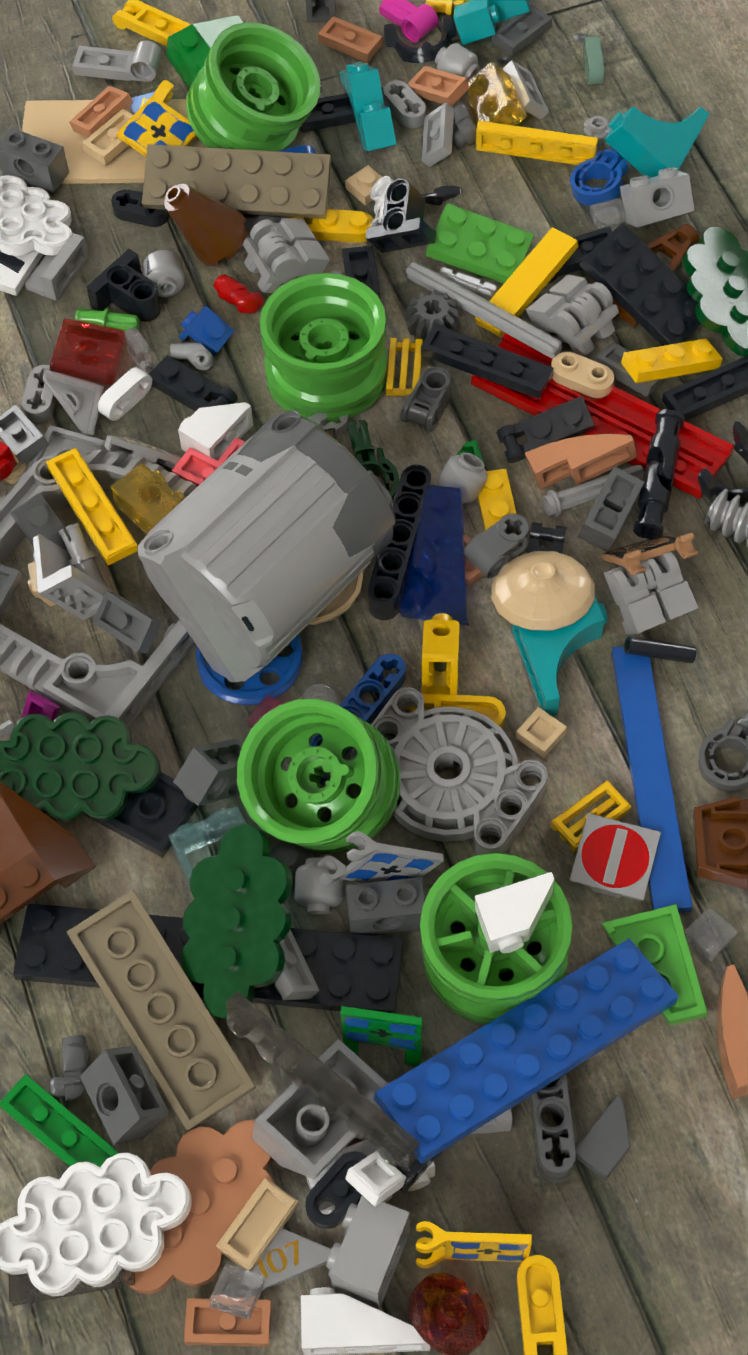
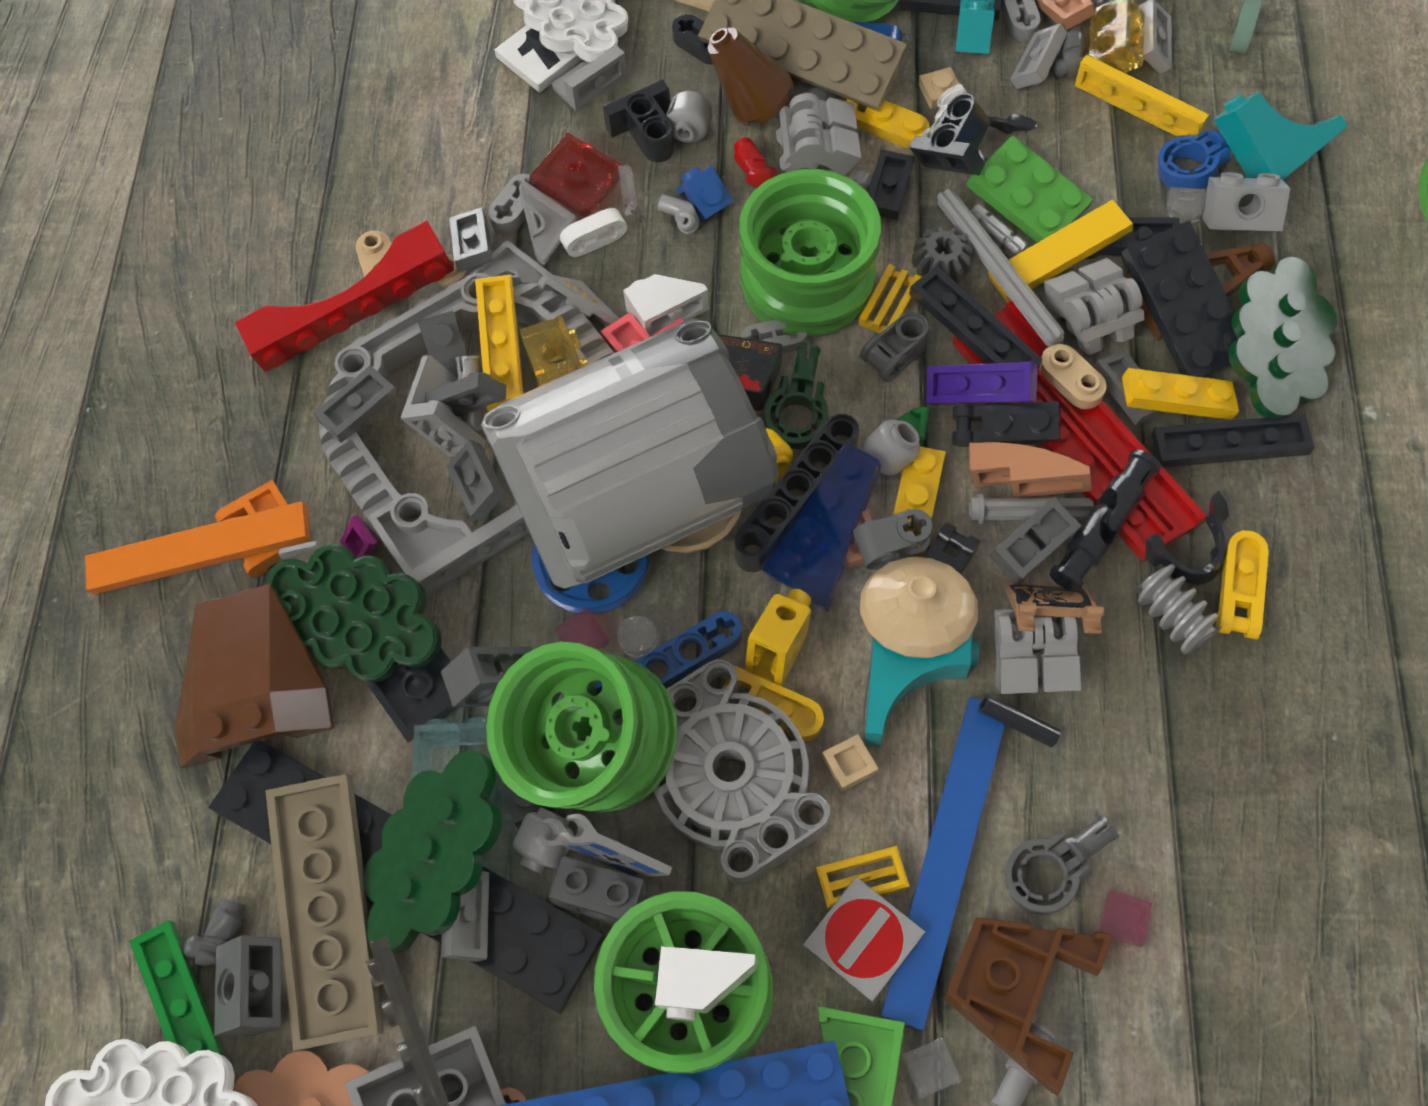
camera: 25 degrees right, 5 degrees up
bright green axle [75,308,140,334] -> none
black plate [148,355,238,412] -> none
green flag [340,1006,424,1066] -> none
light grey plate [583,116,611,144] -> none
none -> dark grey plate [425,372,506,417]
none -> dark purple plate [926,362,1038,405]

